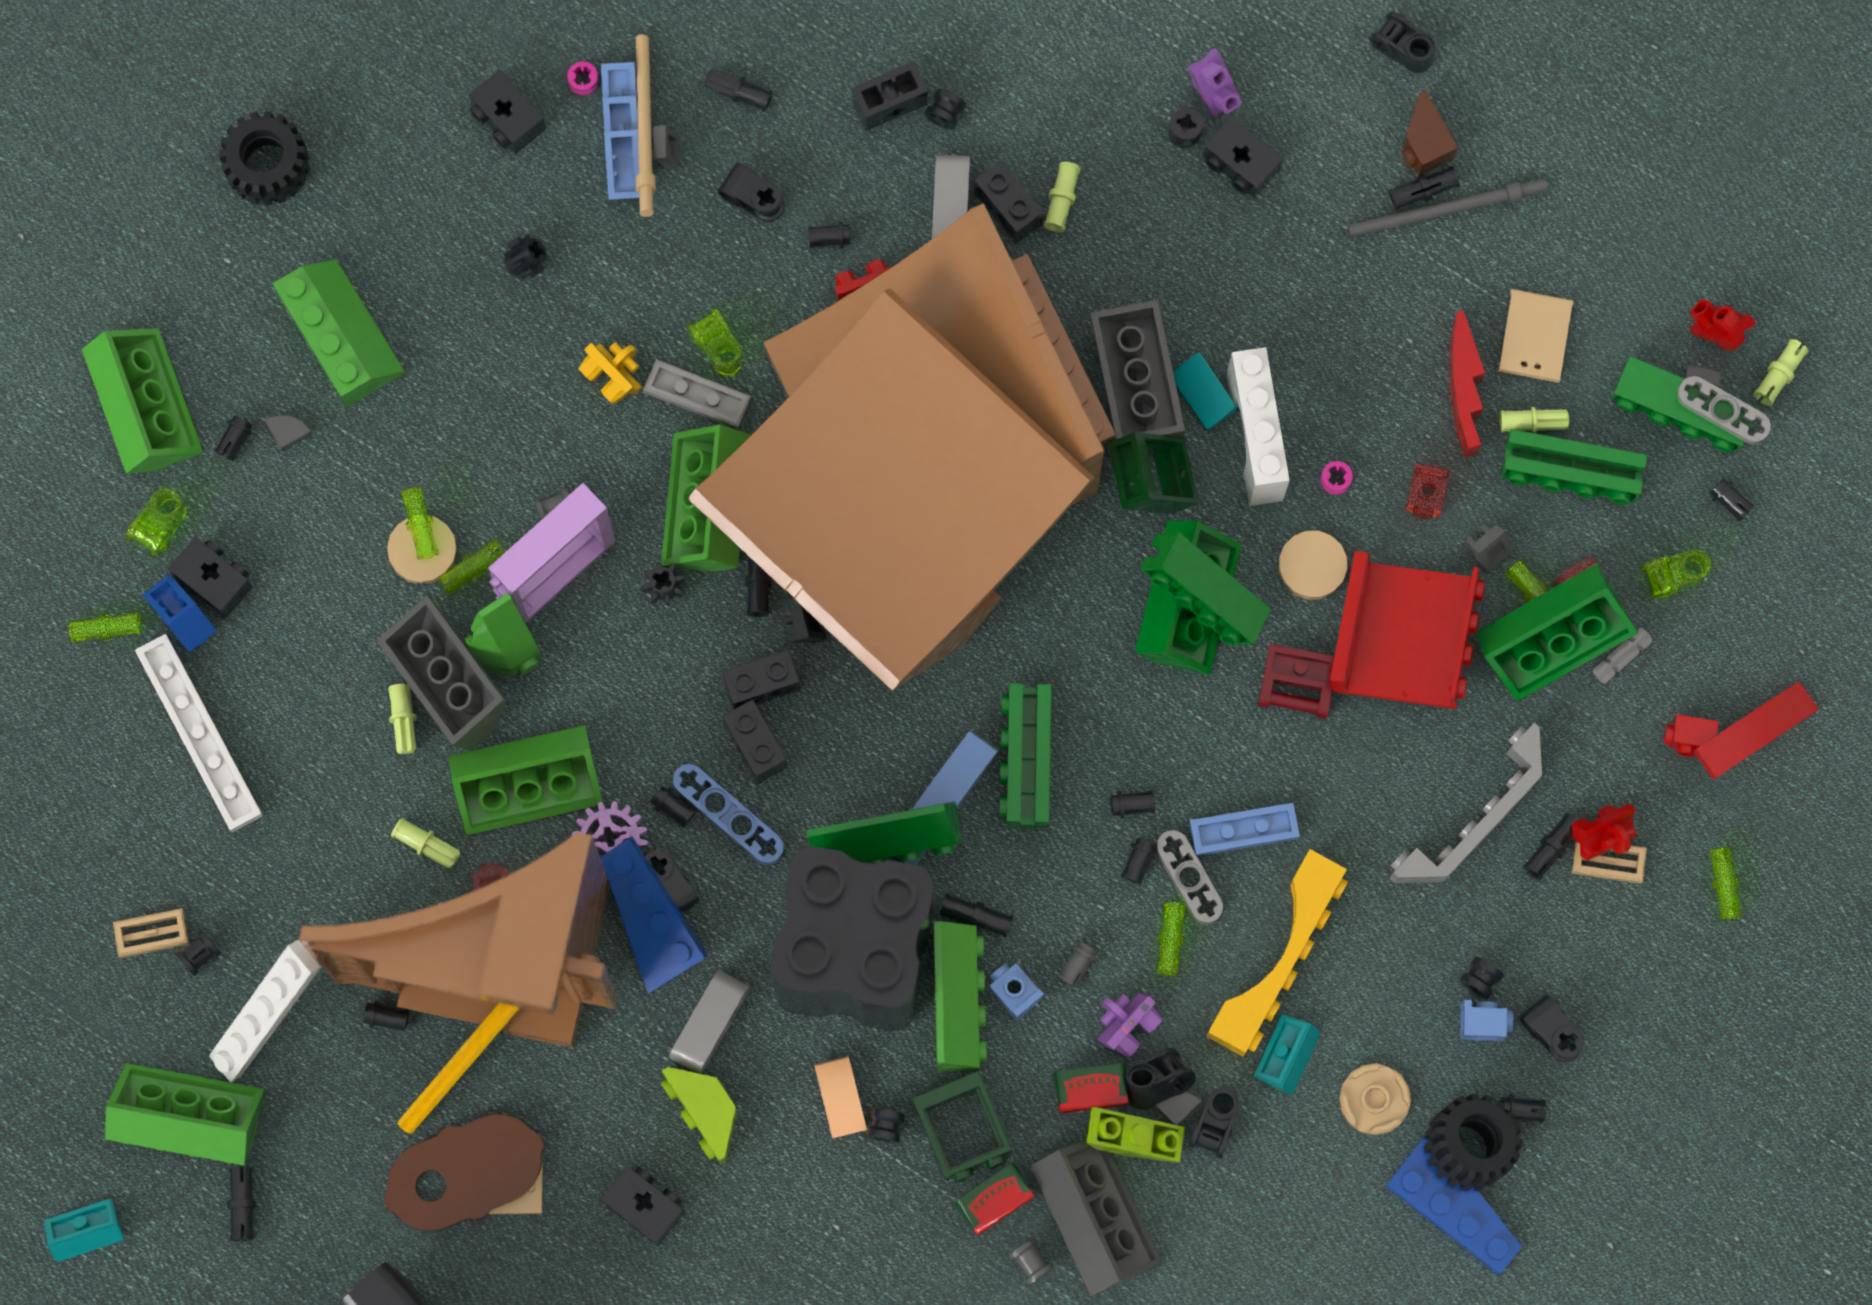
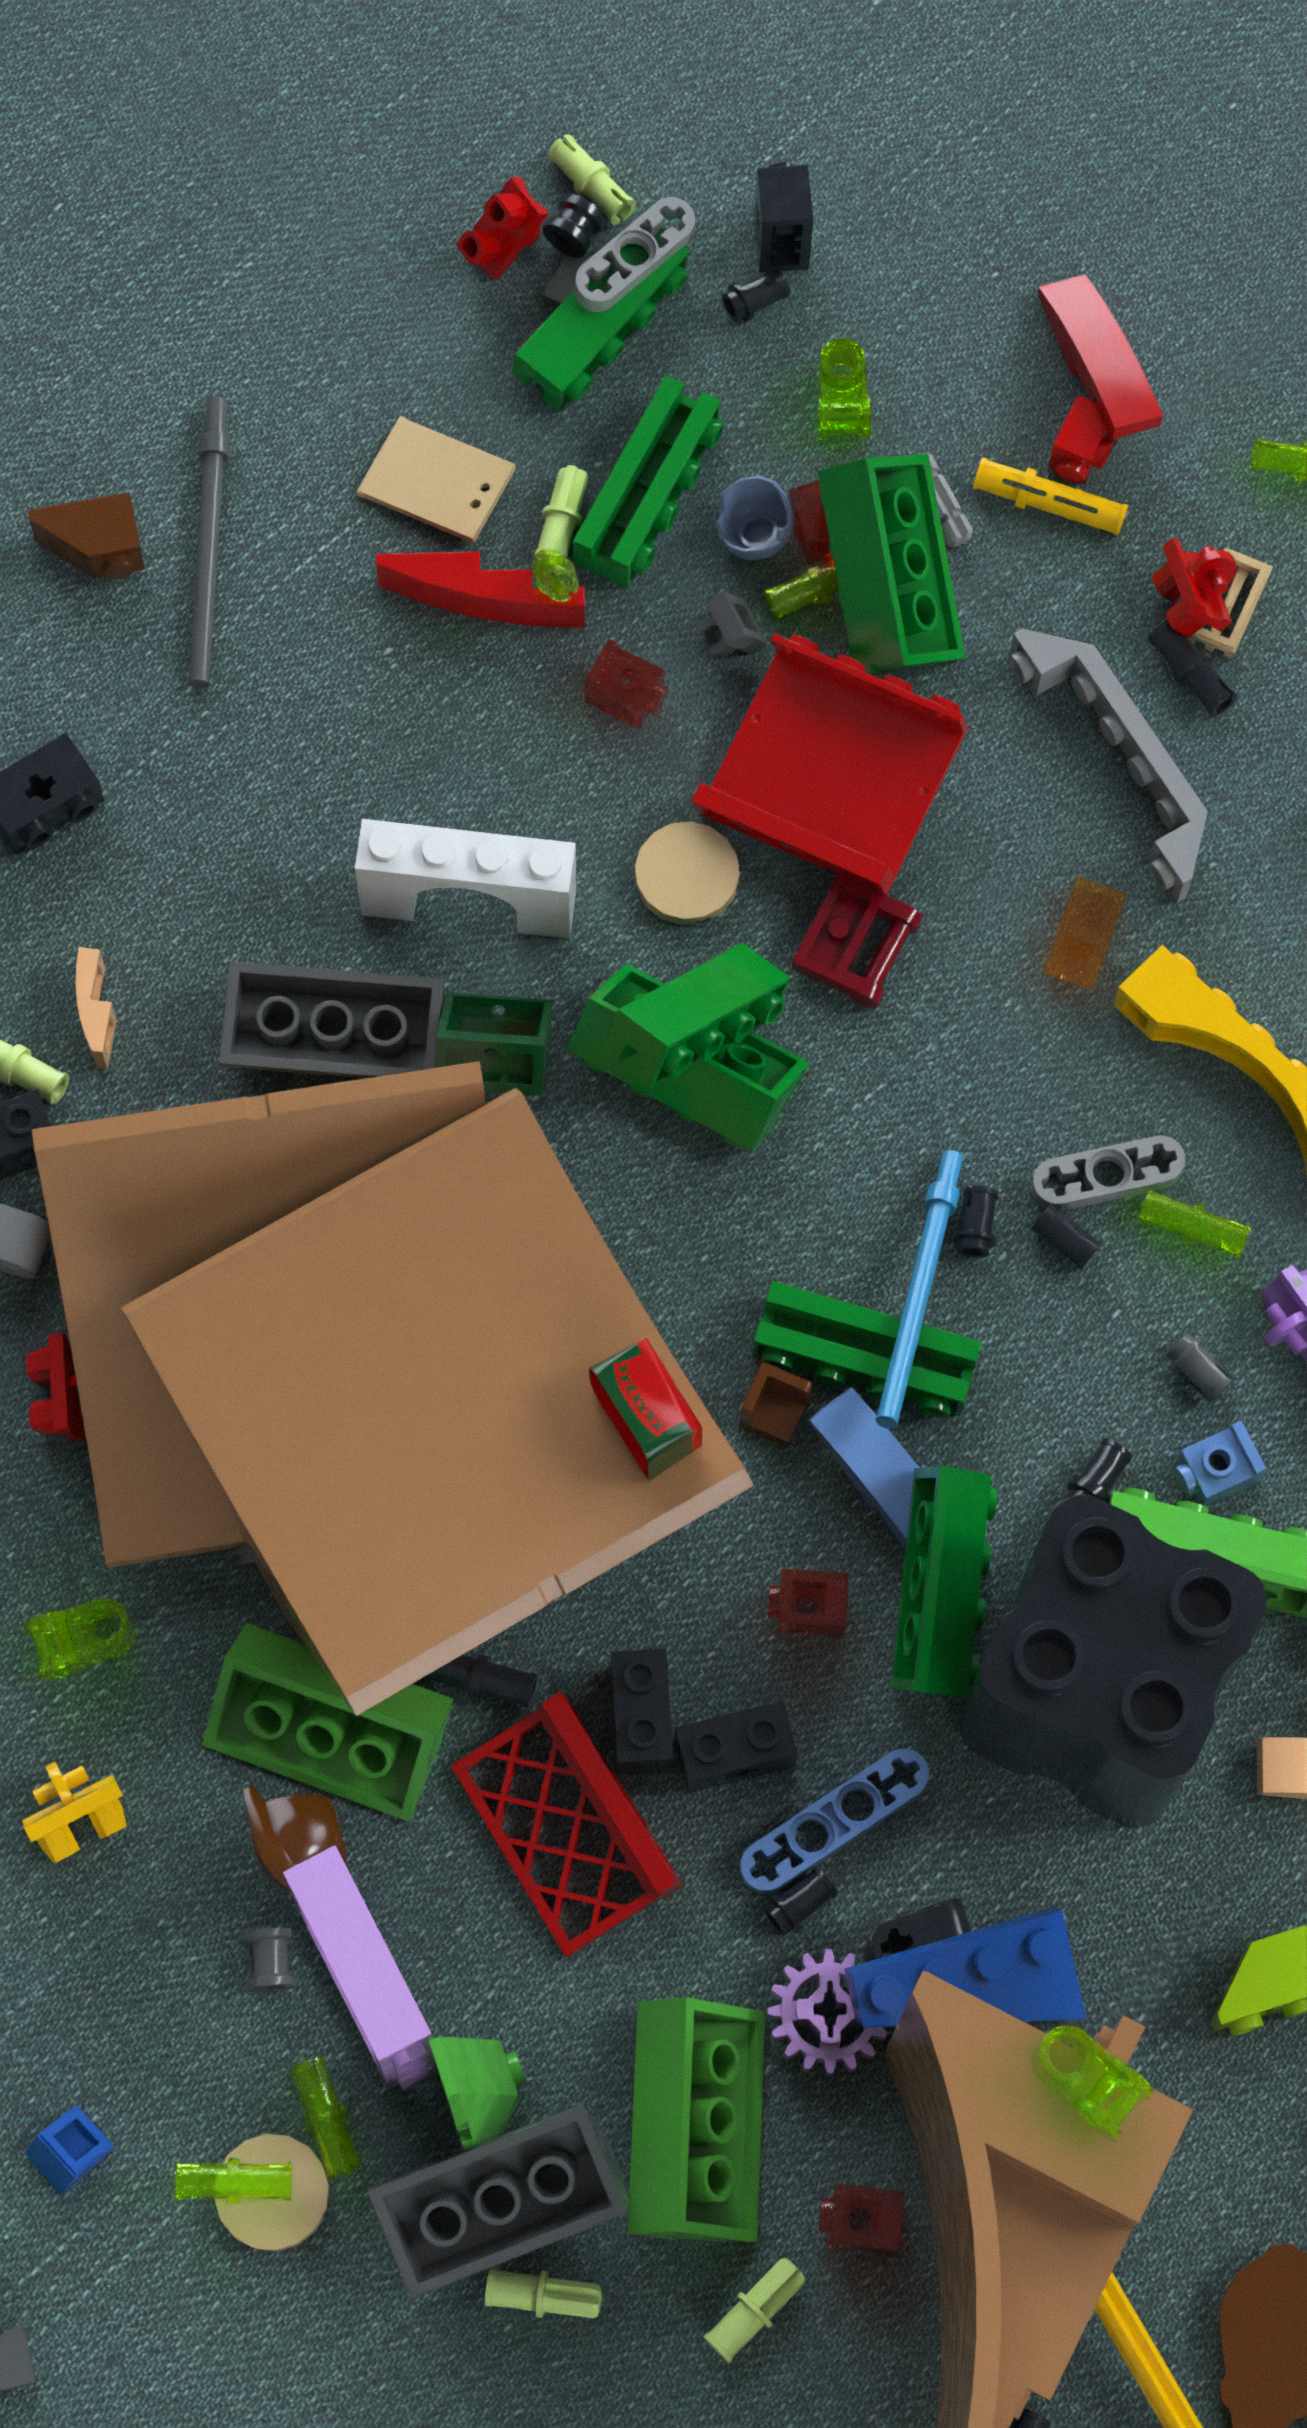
camera: 75 degrees left, 5 degrees down
black gear [642,562,685,606] -> none
light grey tile [643,359,752,430] -> none
light grey beam [669,969,750,1074] -> none
black tile [782,604,827,643] -> none
teal slope [1173,352,1237,431] -> none
medium blue plate [1189,803,1300,856] -> none
dark pink bush [1320,461,1353,495] -> none
black pin [1388,166,1460,210] -> none
none -> blue slope [26,2105,114,2194]
none -> light nougat slope [75,947,117,1070]
none -> reddish brown piece [243,1785,347,1893]
none -> red fence [451,1692,684,1958]
none -> clear neon green pin [532,548,579,602]
none -> black wheel [542,194,606,258]
none -> piece [589,1338,702,1481]
none -> sand blue hair [716,475,794,561]
none -> reddish brown panel [739,1361,813,1448]
none -> black brick [754,162,813,273]
none -> clear red brick [768,1569,849,1639]
none -> dark azure bar [876,1150,963,1429]
none -> yellow pin [972,457,1129,536]
none -> clear neon green piece [1032,2025,1154,2142]
none -> clear orange slope [1043,876,1127,990]

